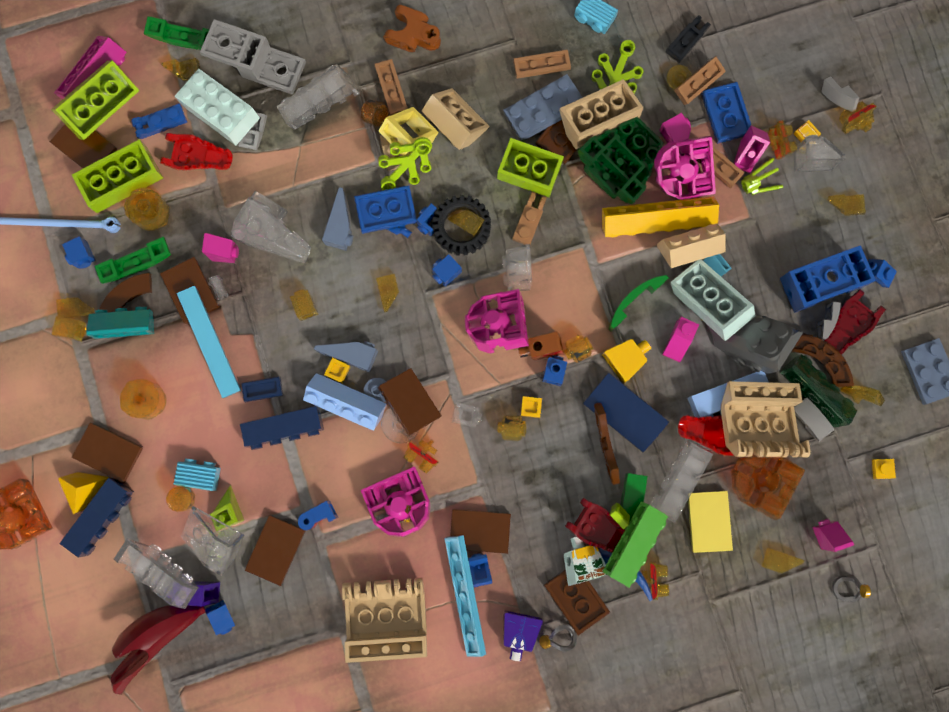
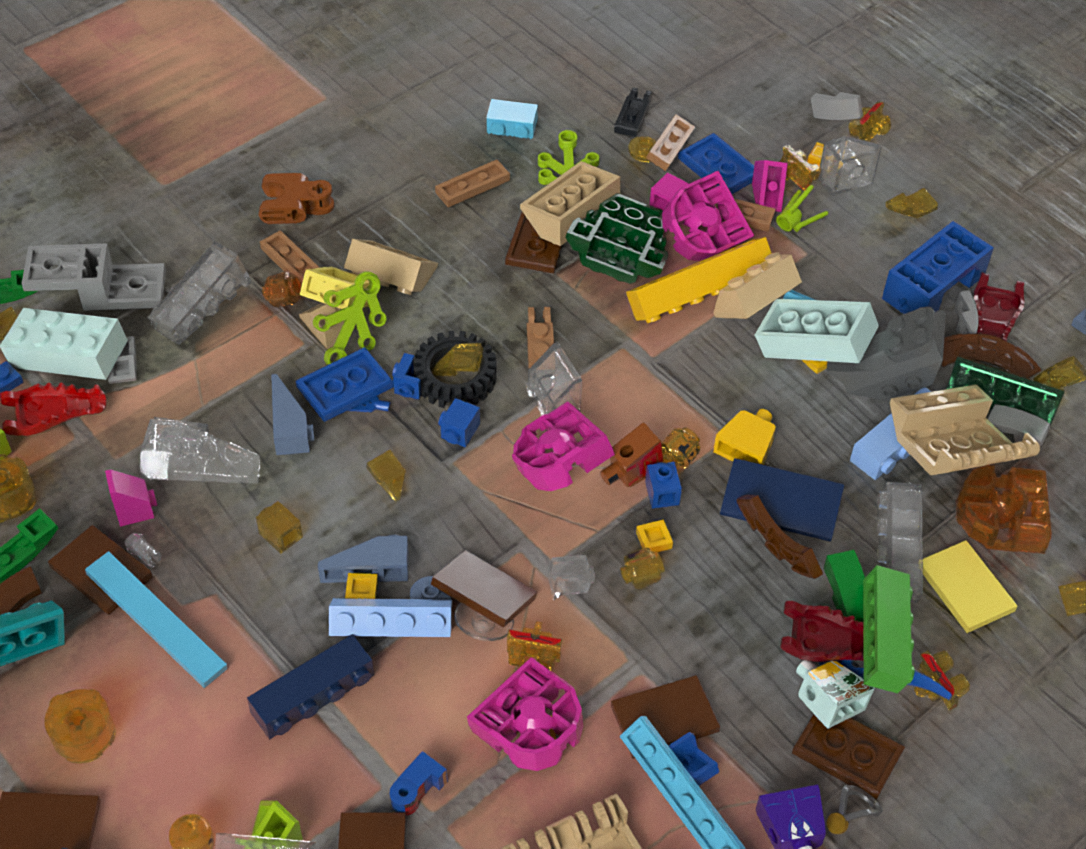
camera: 25 degrees left, 30 degrees down
medium azure brick [173,458,221,491] -> none
dark blue tile [241,377,283,403] -> none
lime brick [497,138,564,198] -> none
sand blue plate [503,74,583,142] -> none
green slope [608,275,669,332] -> none
lime tile [610,503,630,529] -> none
dark pink slope [662,317,699,363] -> none
red animal [678,415,734,456] -> none
blue bracket [868,259,897,288] -> none

